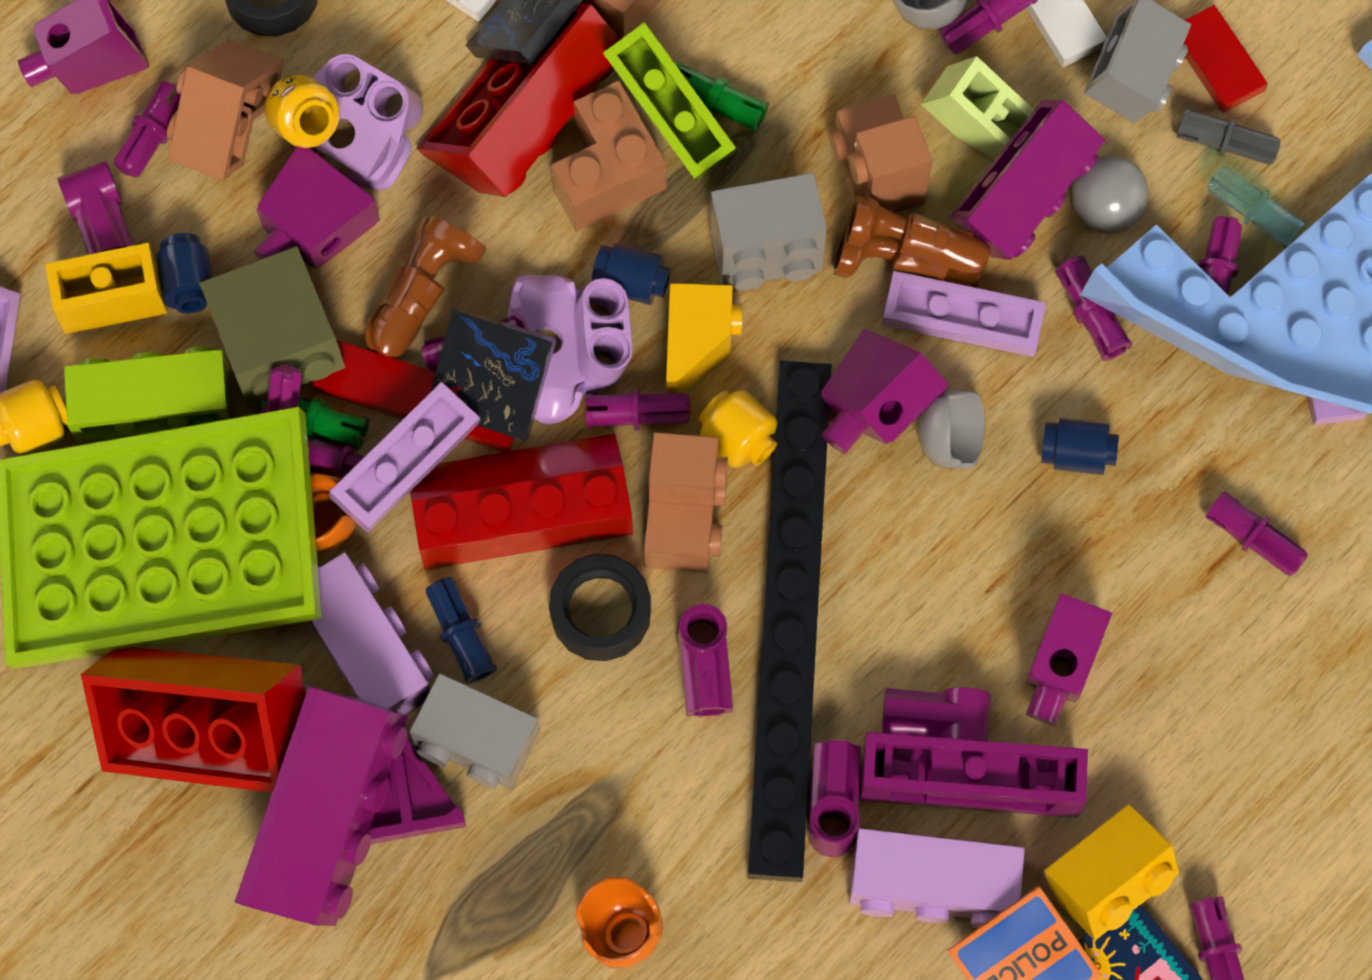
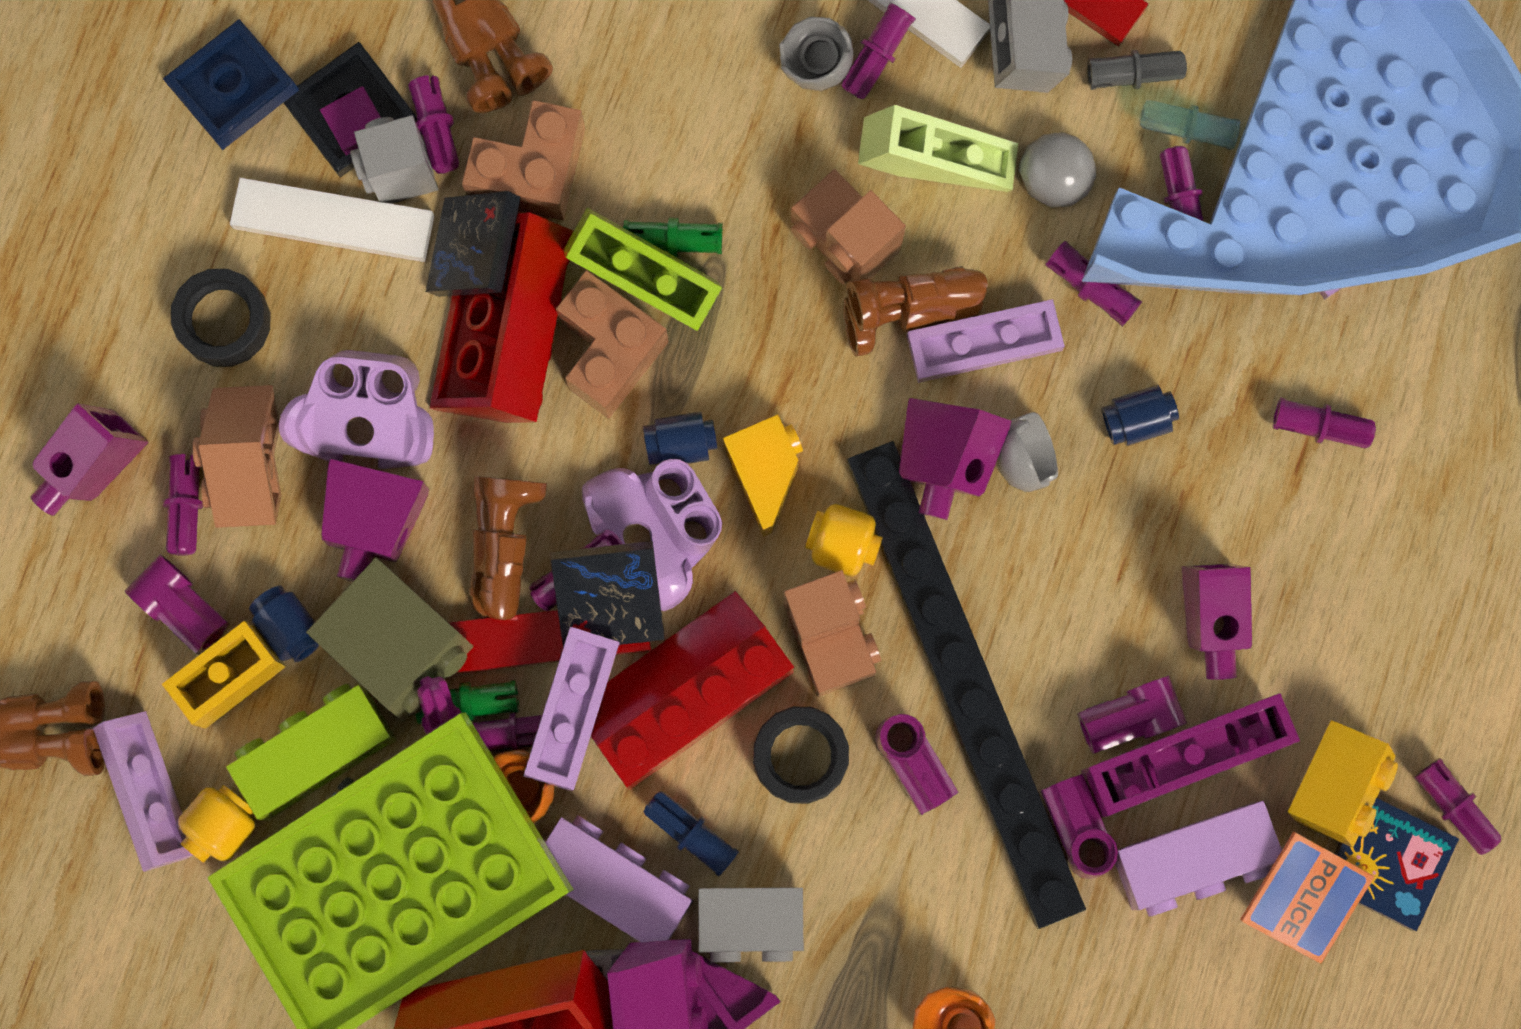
camera: 25 degrees left, 10 degrees up
yellow head [265,74,340,148] -> none
magenta axle [586,389,691,430] -> none
light grey brick [710,173,827,291] -> none
magenta brick [948,100,1106,260] -> none

